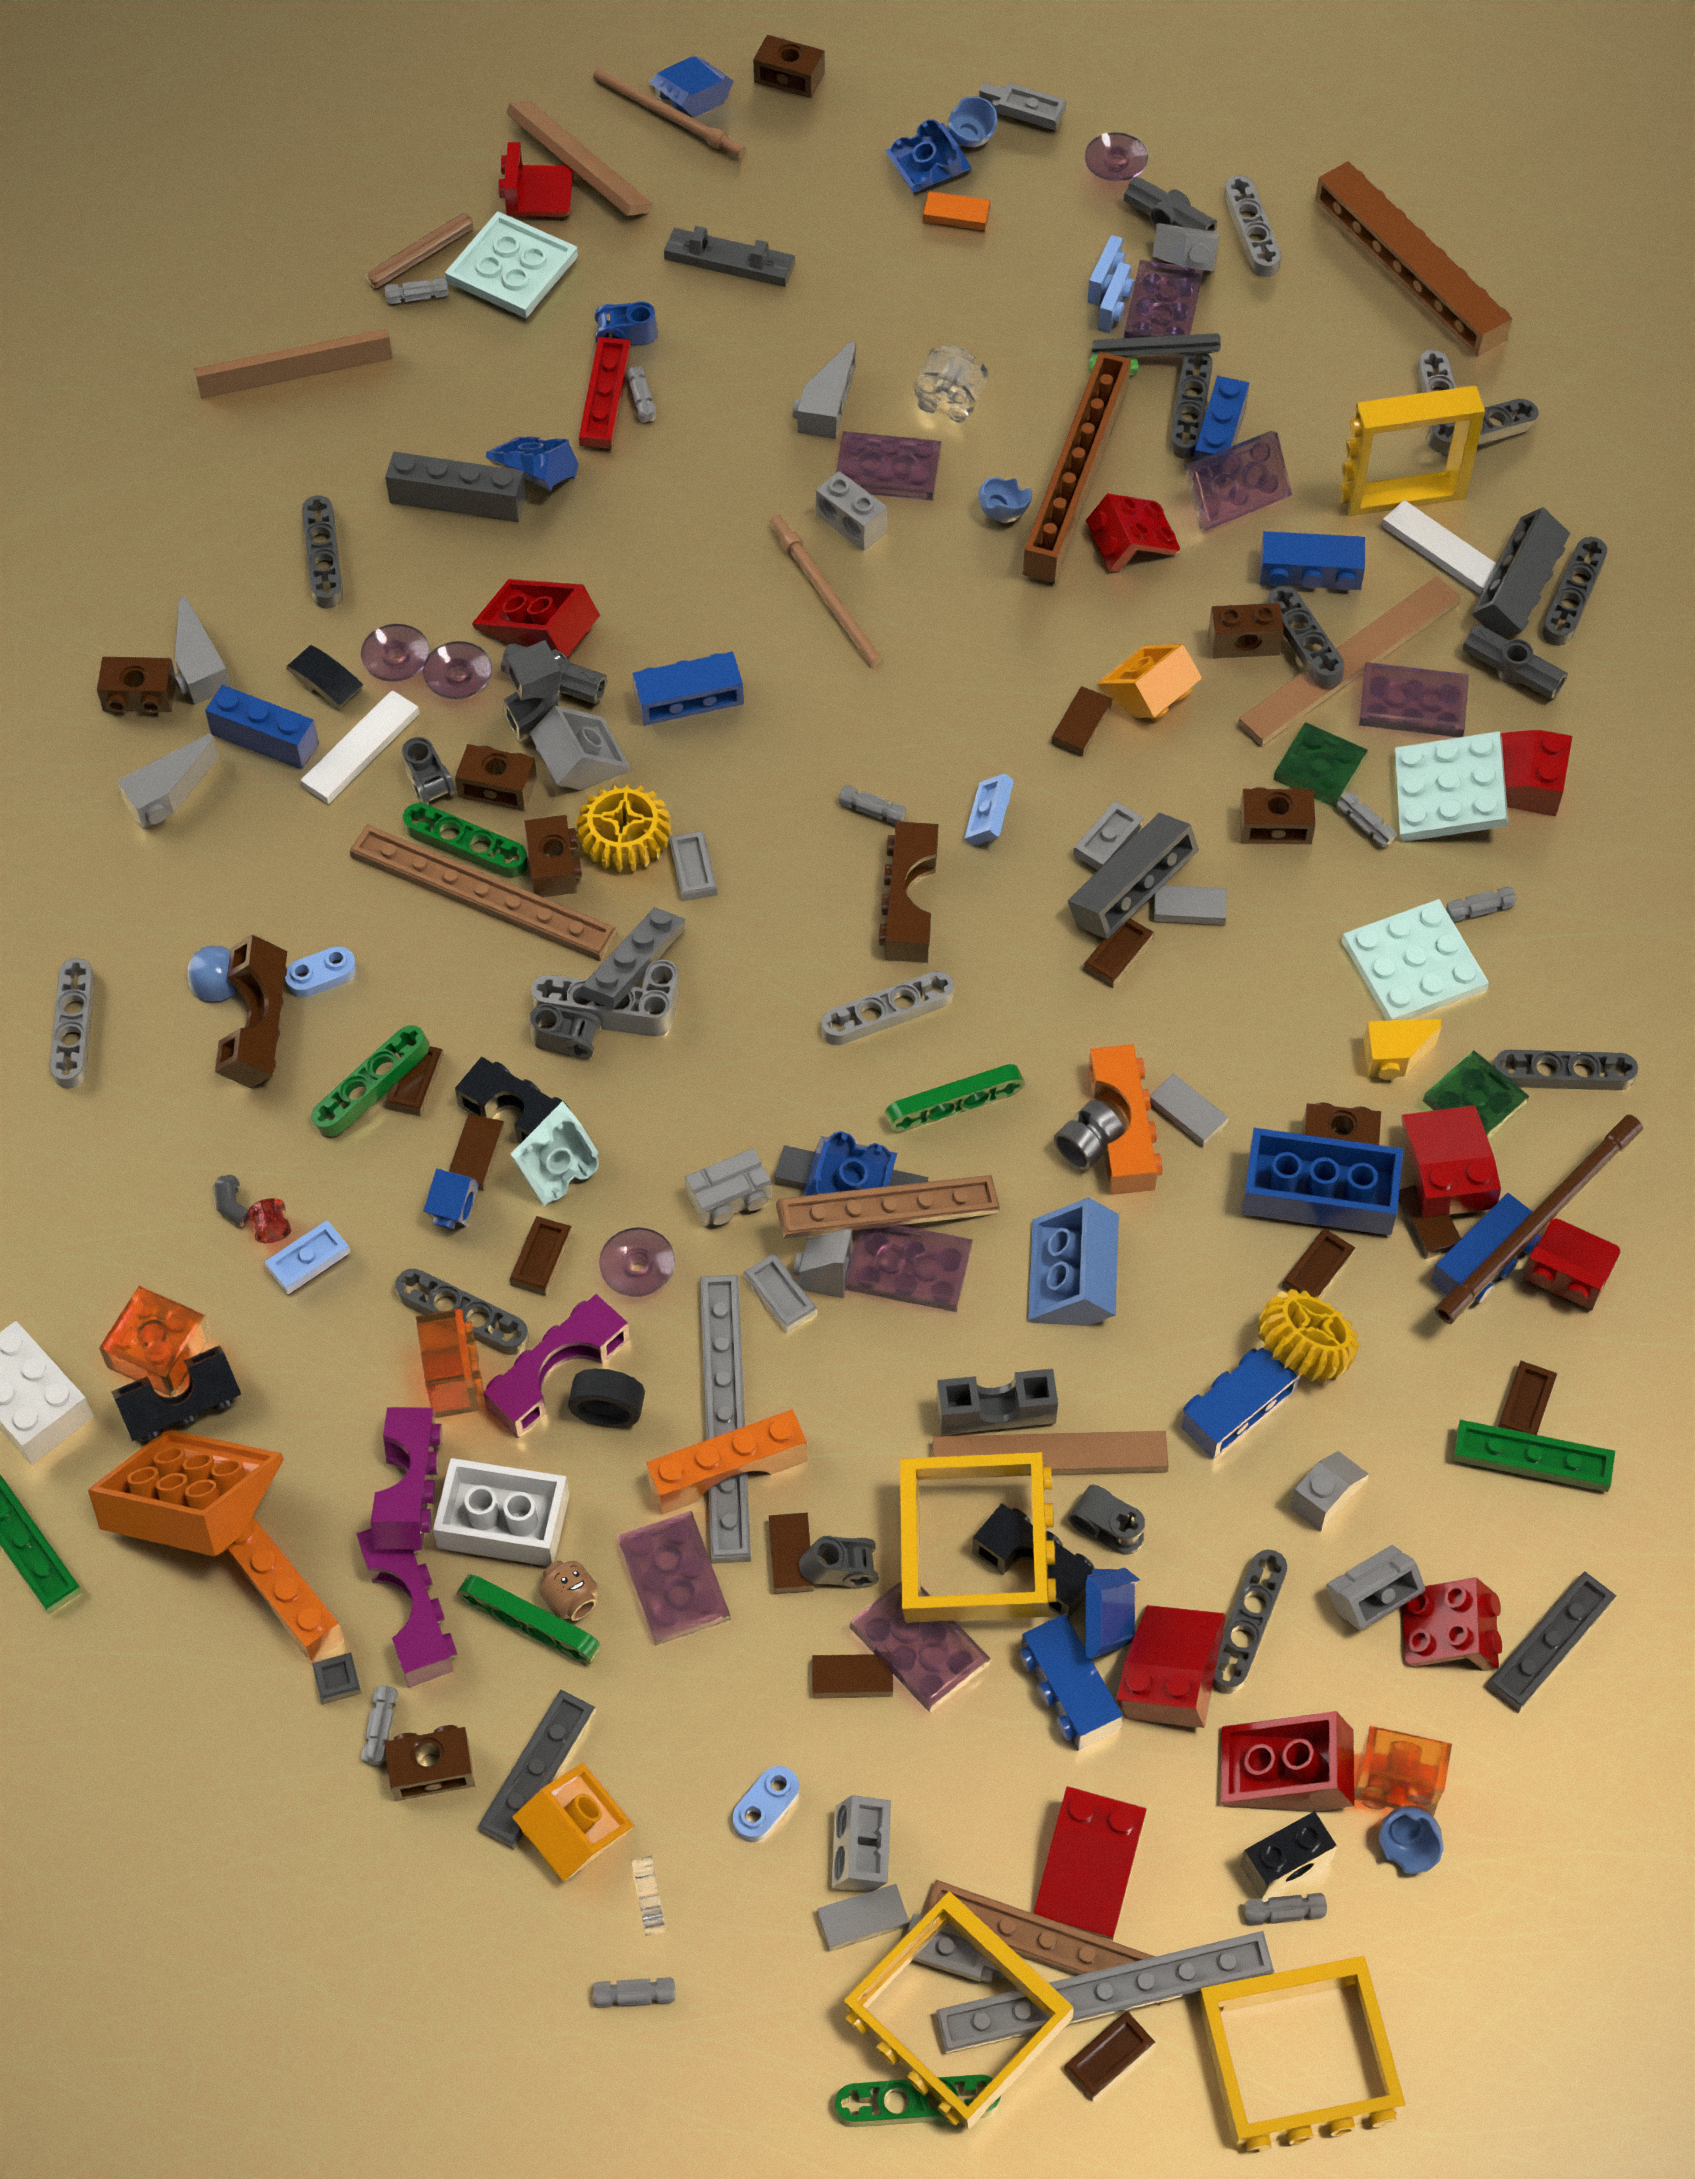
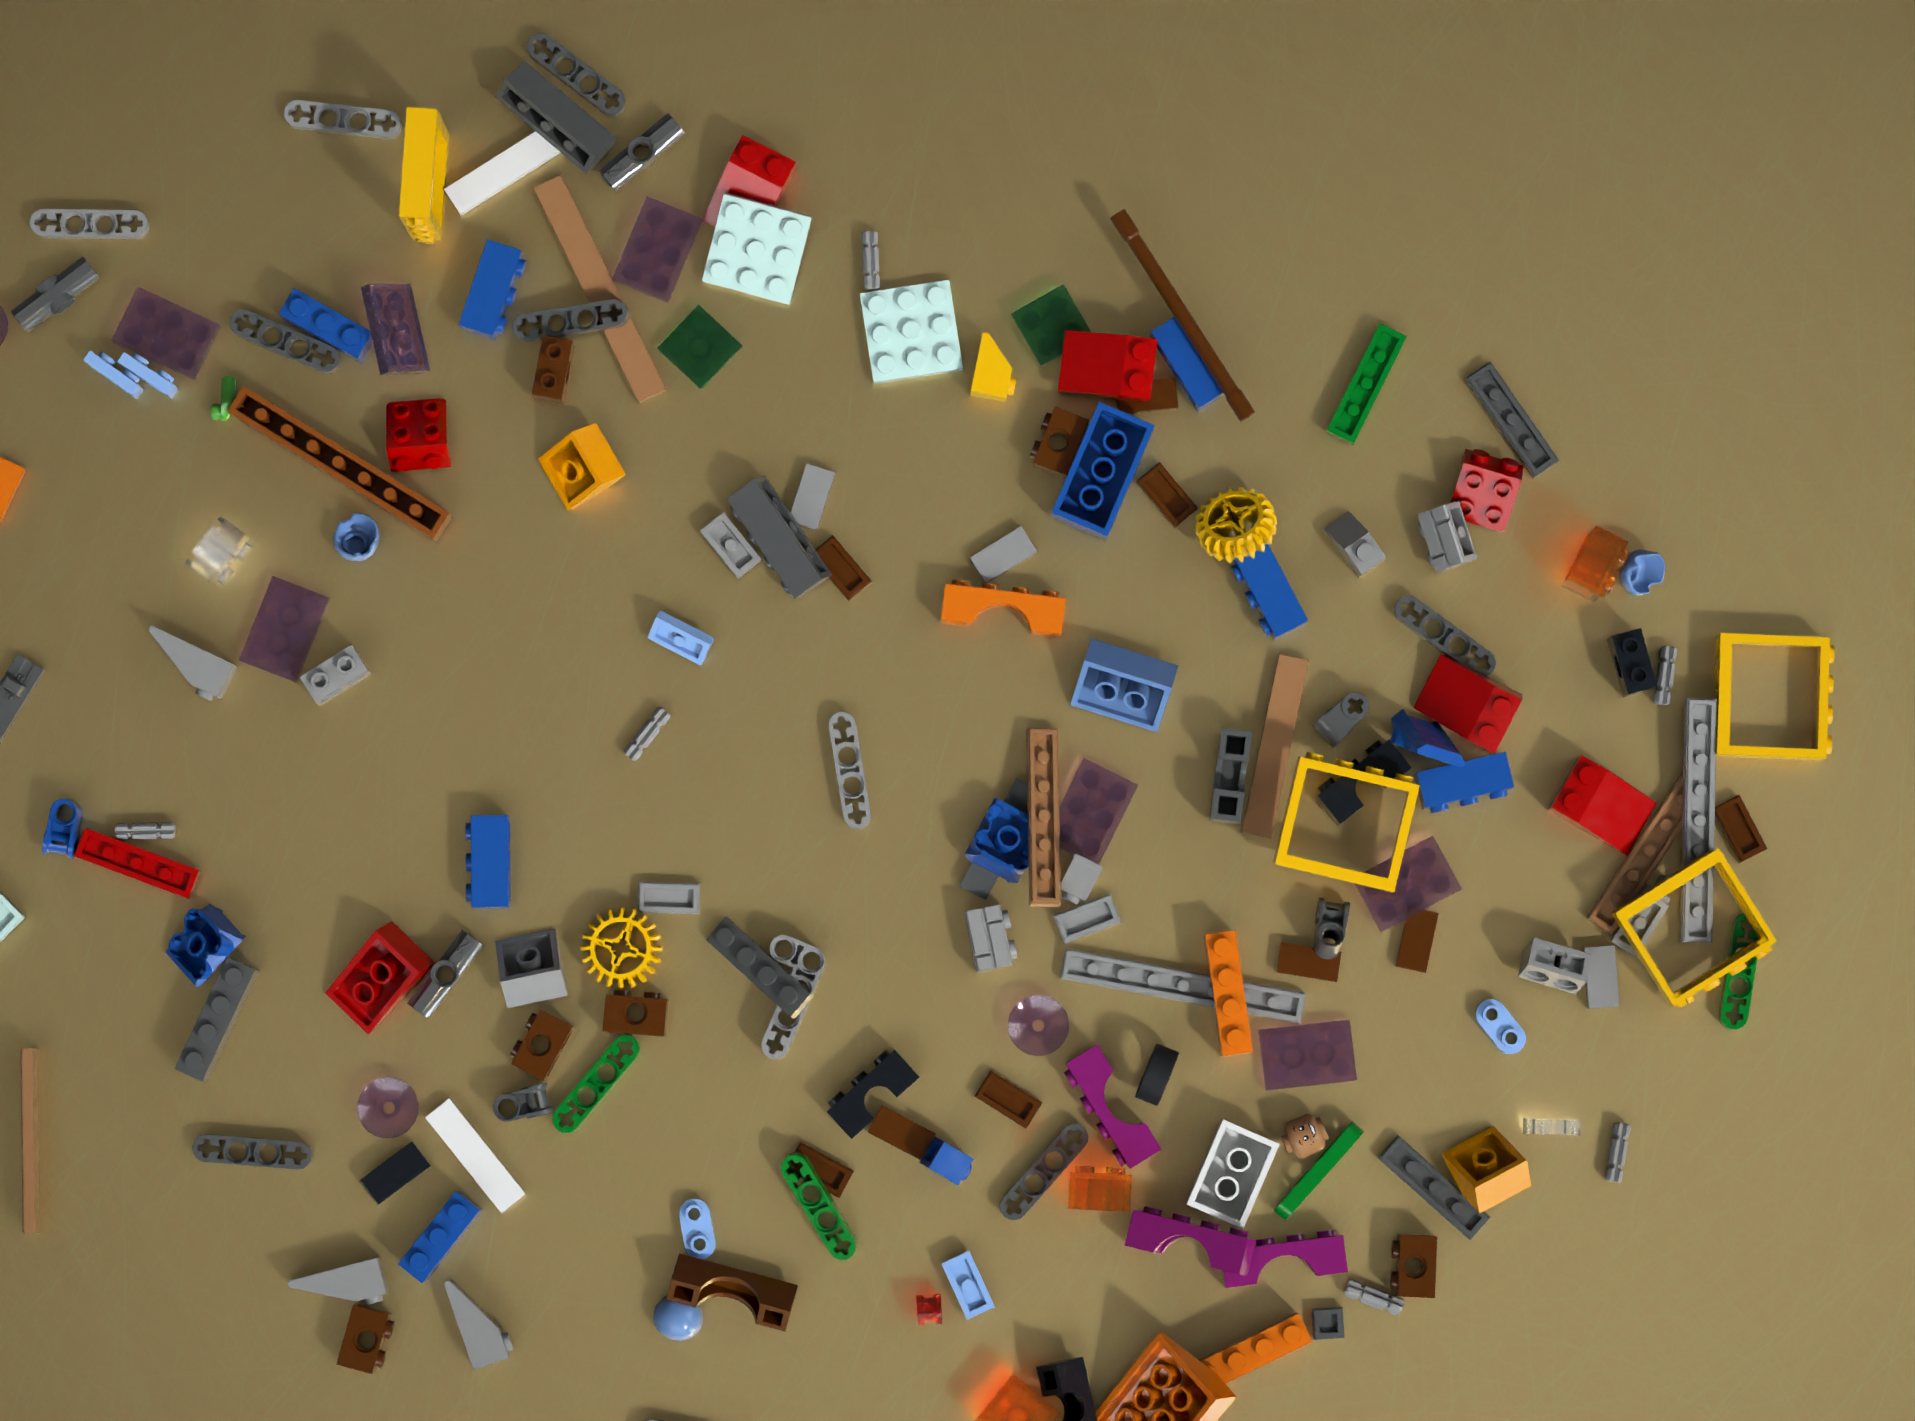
camera: 80 degrees left, 25 degrees up
dark grey arm [213,1175,253,1227] -> none
medium nougat tile [349,824,617,961] -> none
dish [423,641,492,699] -> none
dark grey arch [503,640,564,742] -> none
light aqua slope [511,1101,599,1206] -> none
dark grey piece [530,1004,602,1059] -> none
medium nougat bar [770,515,882,667] -> none
reddish brown arch [879,821,939,963] -> none
green beam [885,1064,1025,1132] -> none
reddish brown tile [1052,686,1113,756] -> none
flat silver wheel [1054,1100,1124,1170] -> none
dark grey axle [1092,333,1221,358] -> none
light grey slope [1152,223,1221,271] -> none
red slope [1221,1711,1355,1811] -> none
reddish brown brick [1240,787,1316,845] -> none
dark orange brick [1315,161,1512,357] -> none
light grey axle [1337,792,1397,847] -> none
dark grey beam [1426,399,1539,453] -> none
dark grey beam [1492,1050,1638,1090] -> none
reddish brown tile [1498,1360,1557,1435] -> none
red bracket [1522,1218,1621,1310] -> none

